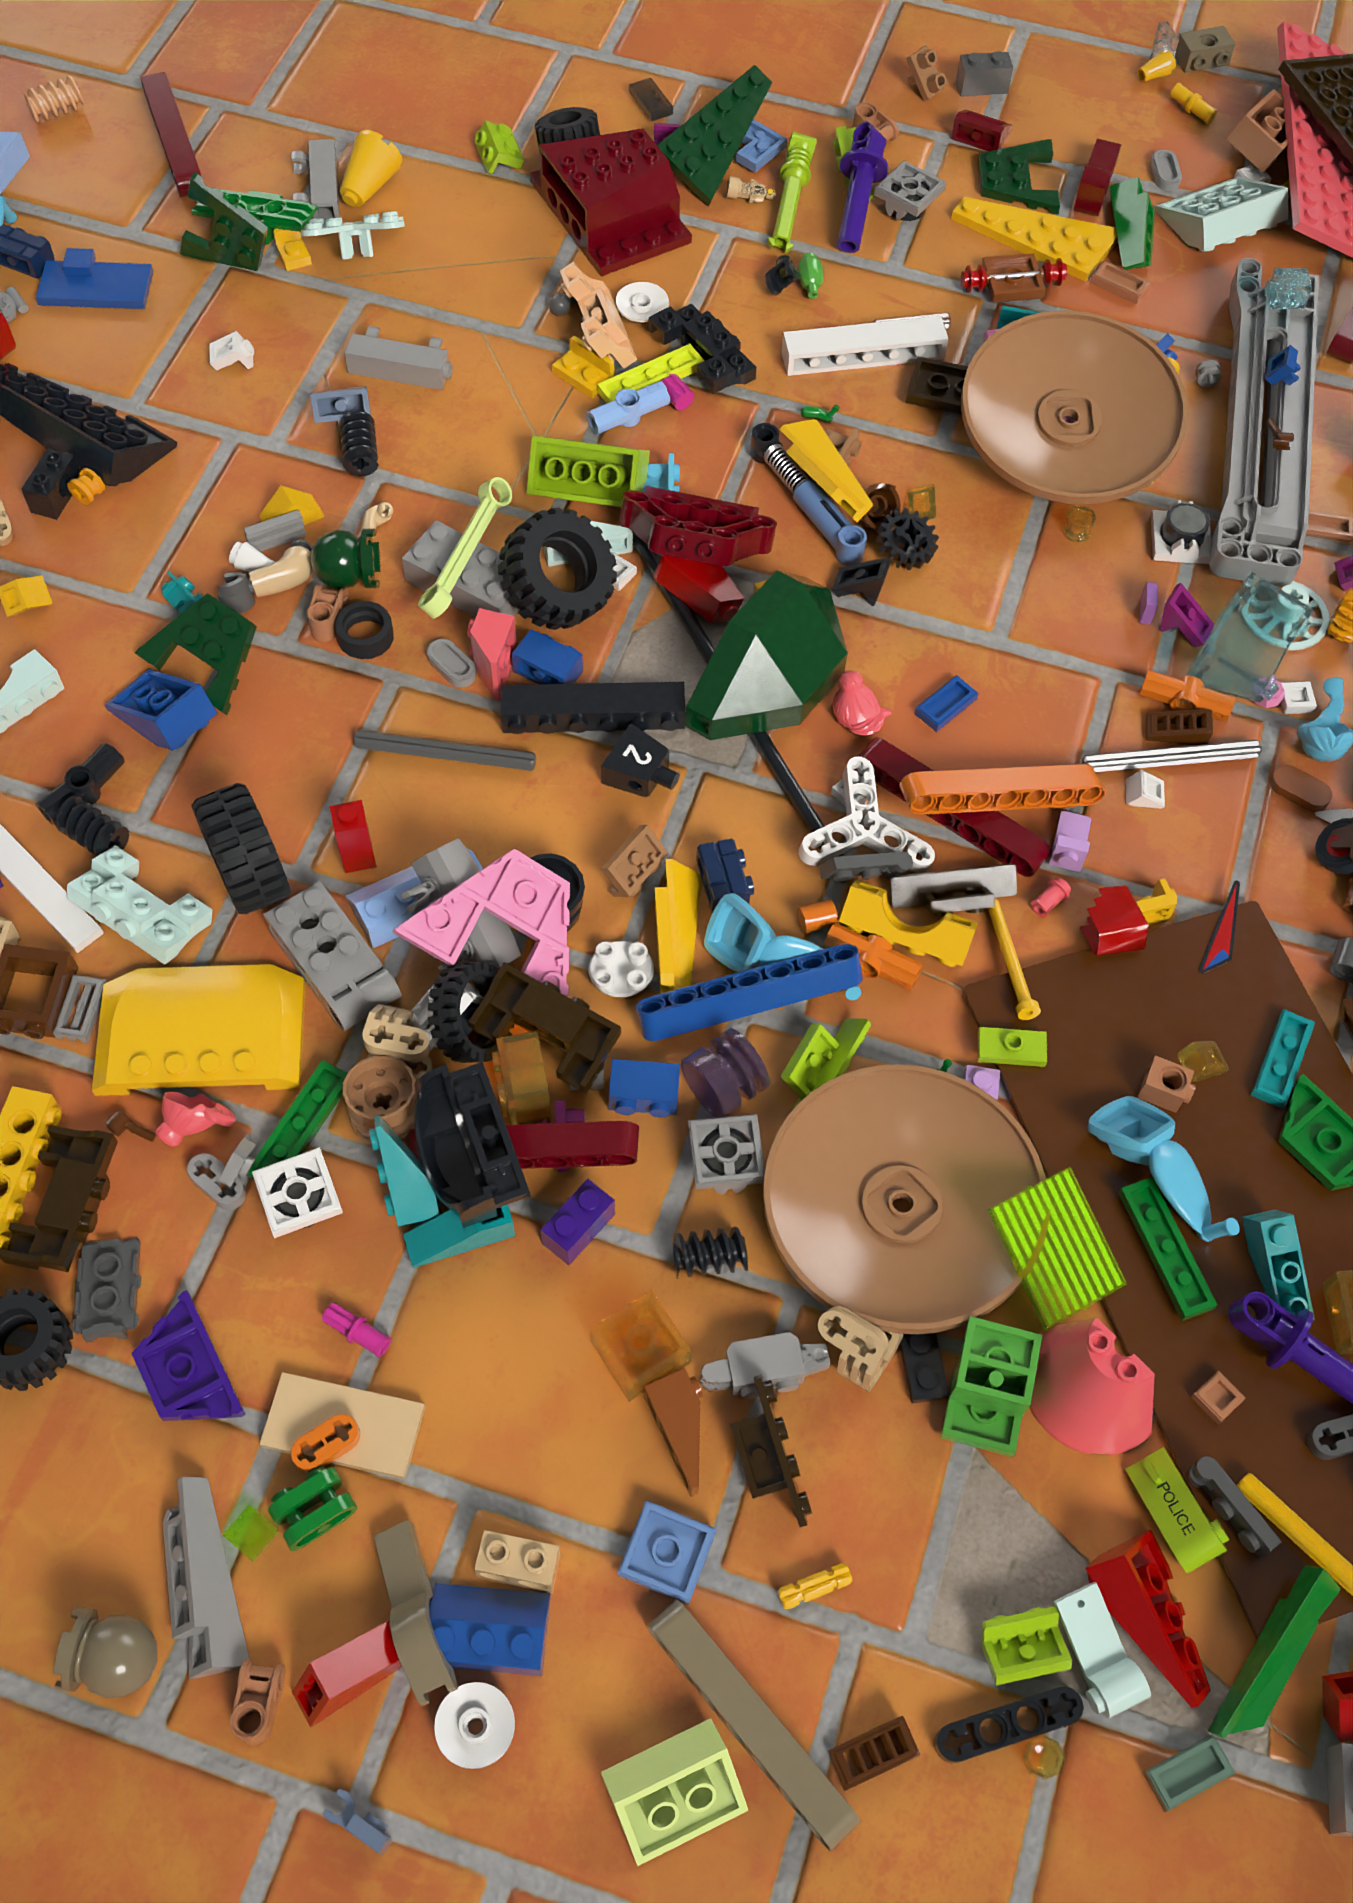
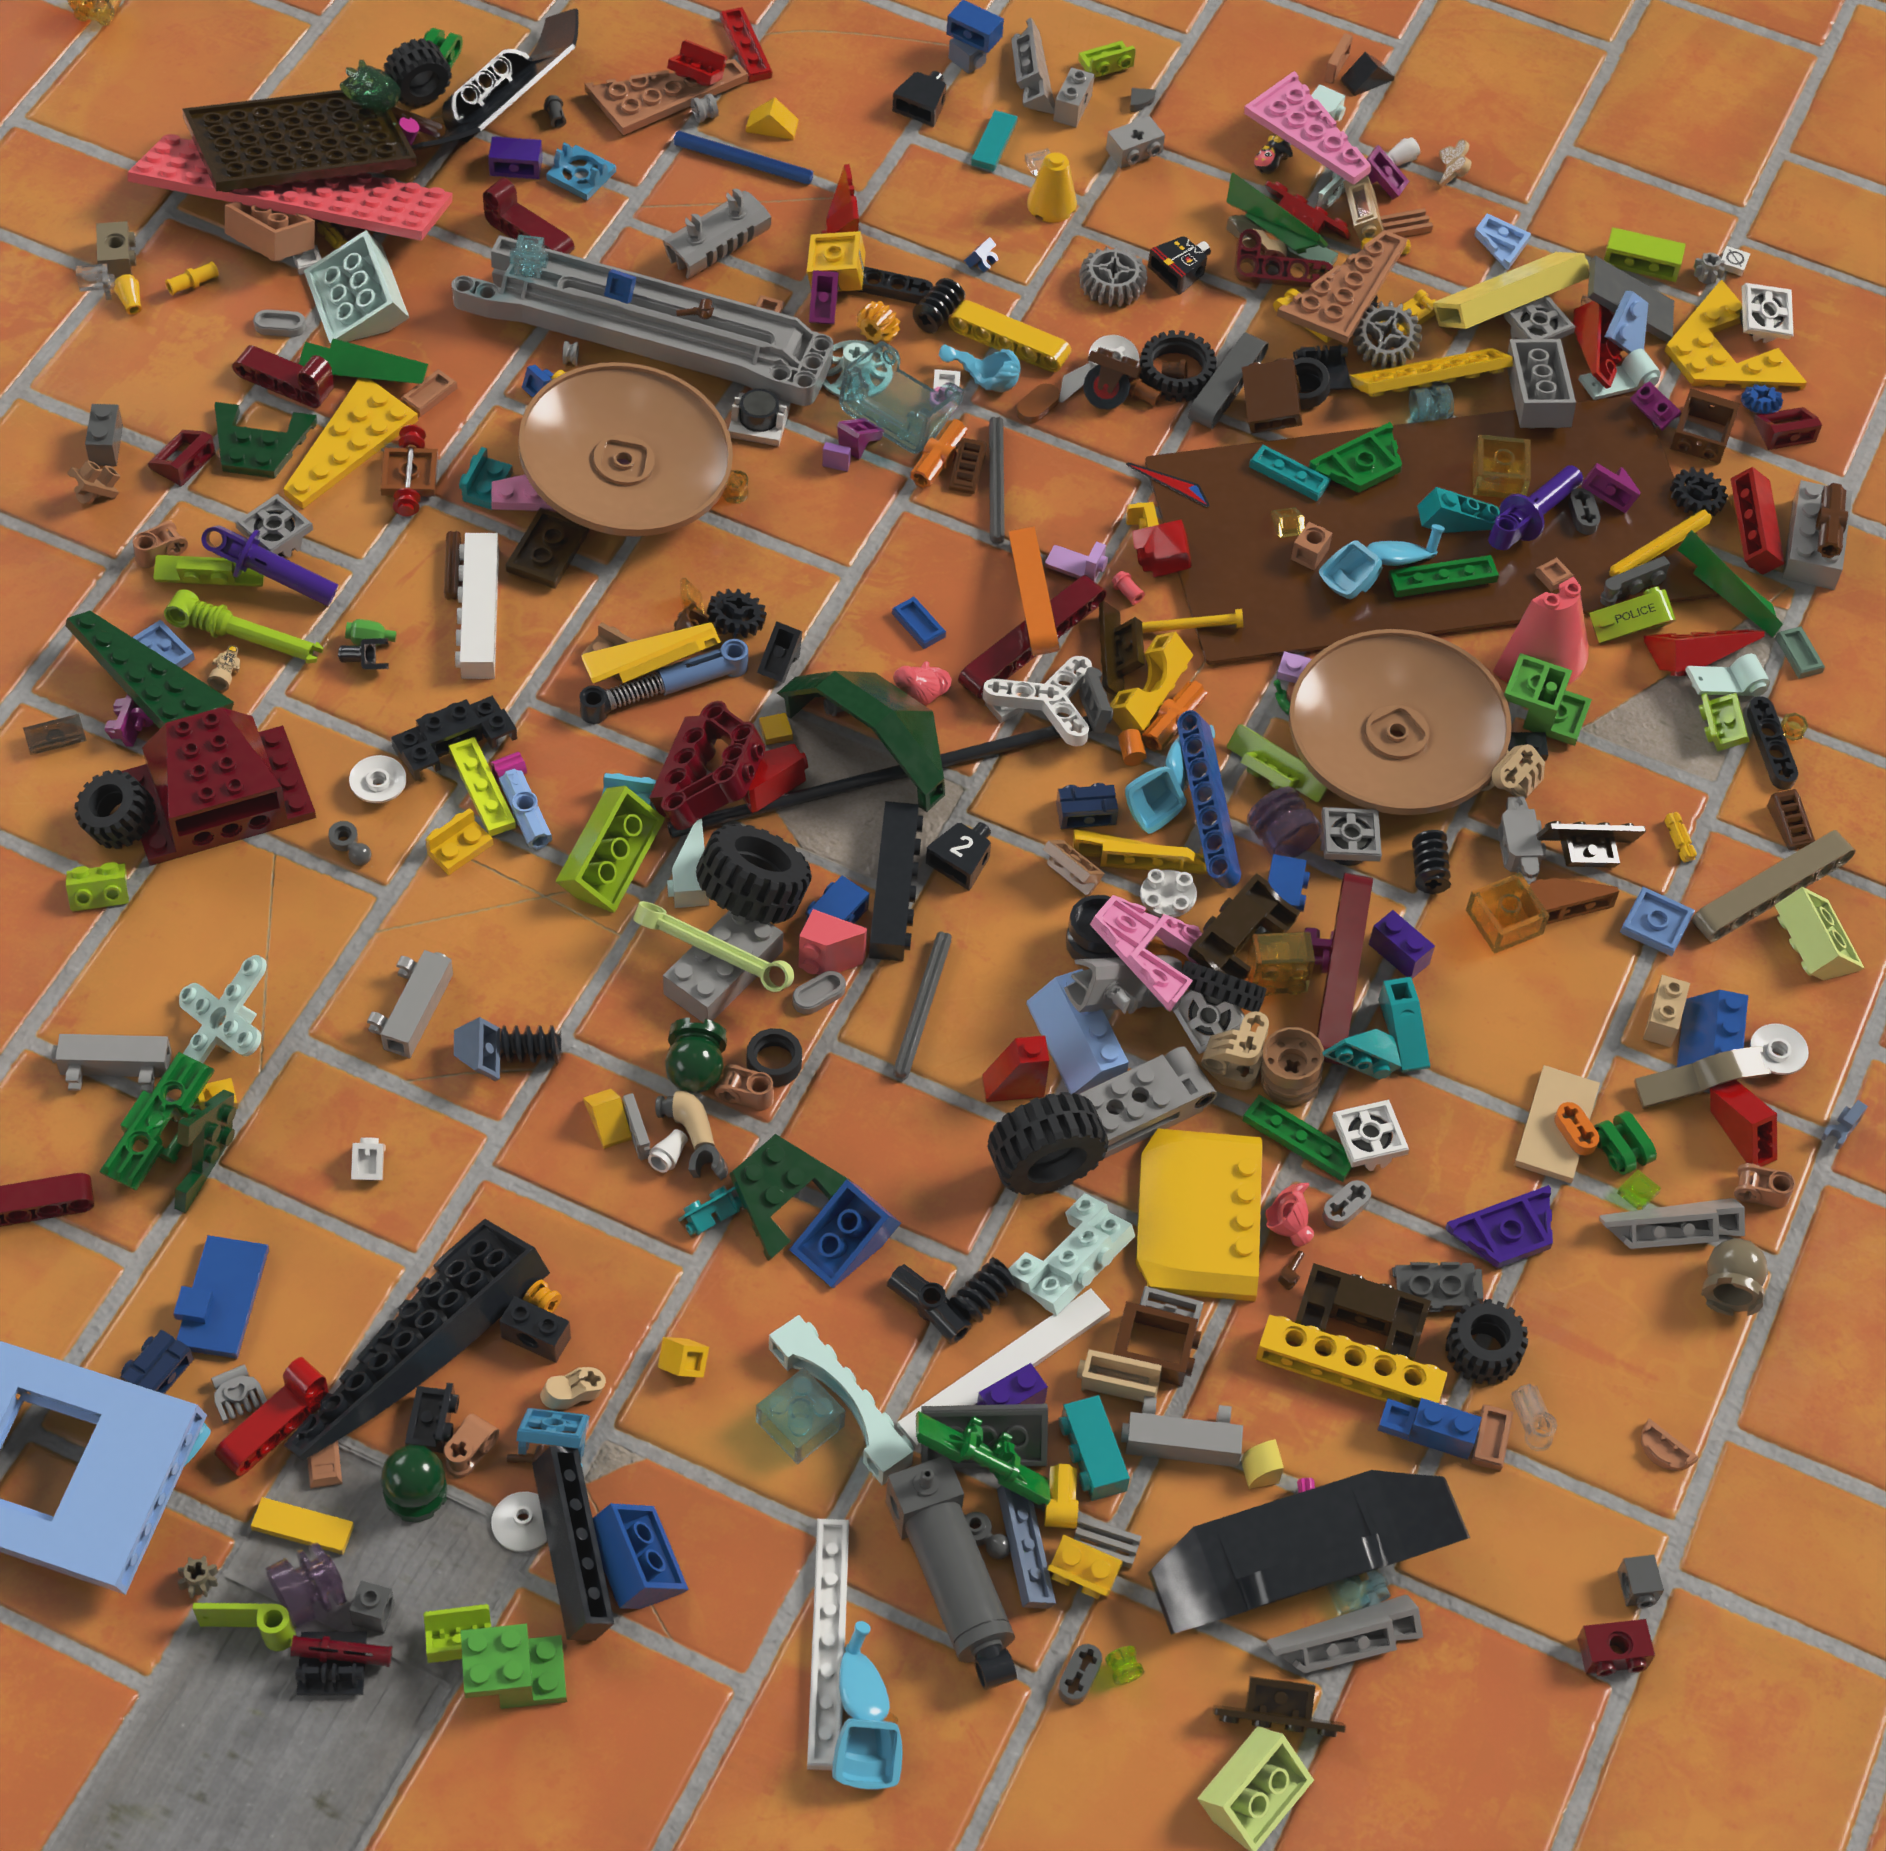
camera: 85 degrees left, 5 degrees down
light grey plate [219,1134,256,1186] -> none
dark pink axle [322,1303,392,1358] -> none
yellow cone [340,130,403,207] -> none
tan arm [360,502,393,539] -> none
black piece [414,1062,530,1228] -> none
light nougat bracket [560,261,637,368] -> none
green piece [801,405,839,422] -> none
lime plate [978,1027,1047,1067] -> none
clear neon green piece [987,1167,1127,1330] -> none
white slope [1125,770,1165,809] -> none

